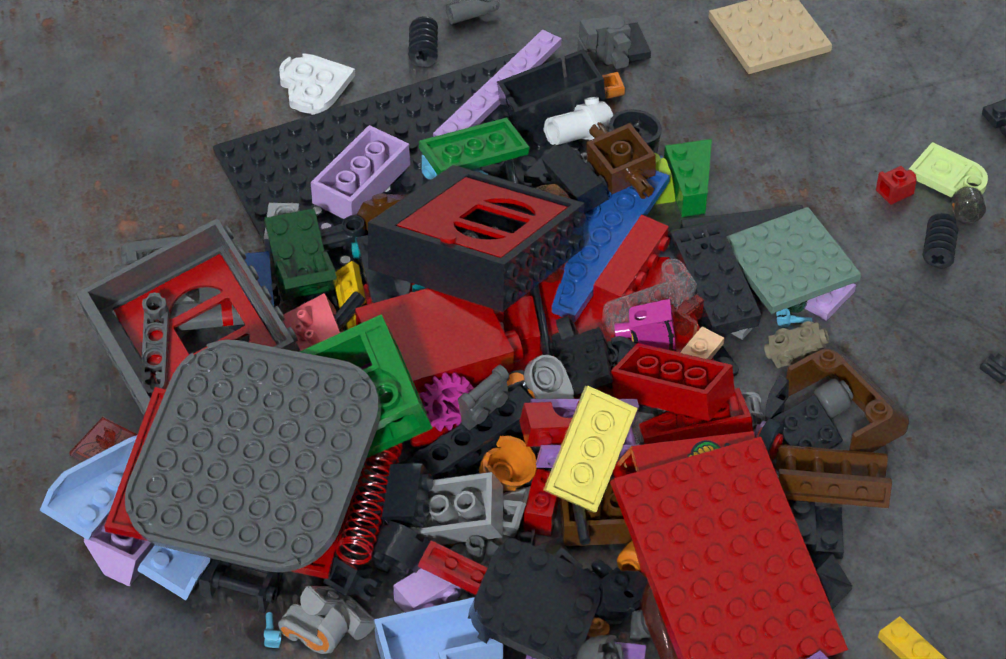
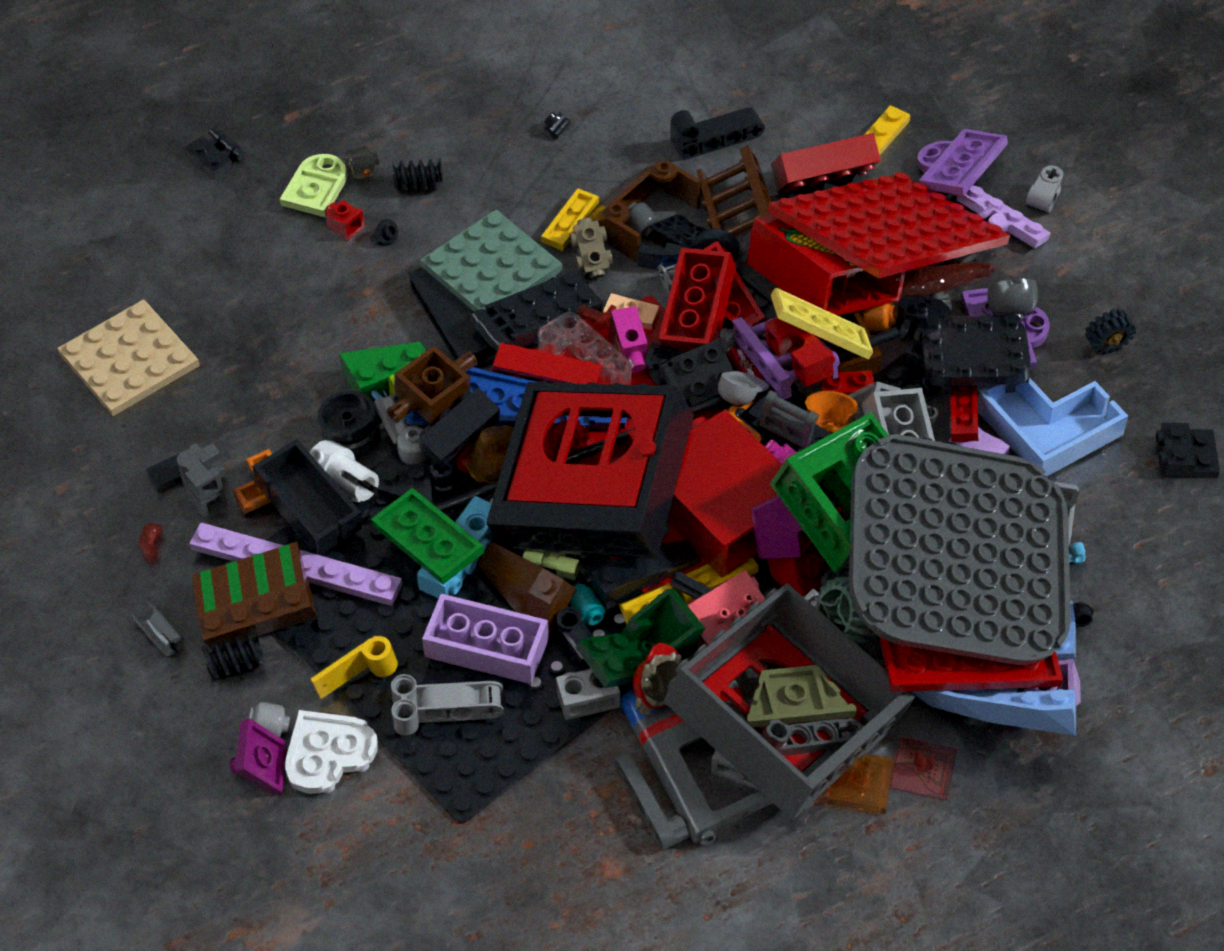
camera: 105 degrees left, 5 degrees up
none -> clear red arm [138,522,162,562]
none -> reddish brown slope [192,542,318,651]
none -> magenta tile [229,718,287,796]
none -> light grey head [248,702,290,737]
none -> yellow door [311,636,398,699]
none -> black plate [370,219,398,244]
none -> light grey piece [391,674,504,736]
none -> yellow plate [541,188,599,251]
none -> dark tan hair [632,643,683,715]
none -> black beam [670,107,765,159]
none -> olive wing [746,665,857,727]
none -> red brick [771,133,881,193]
none -> clear orange tile [828,754,894,814]
none -> black plate [1073,602,1094,627]

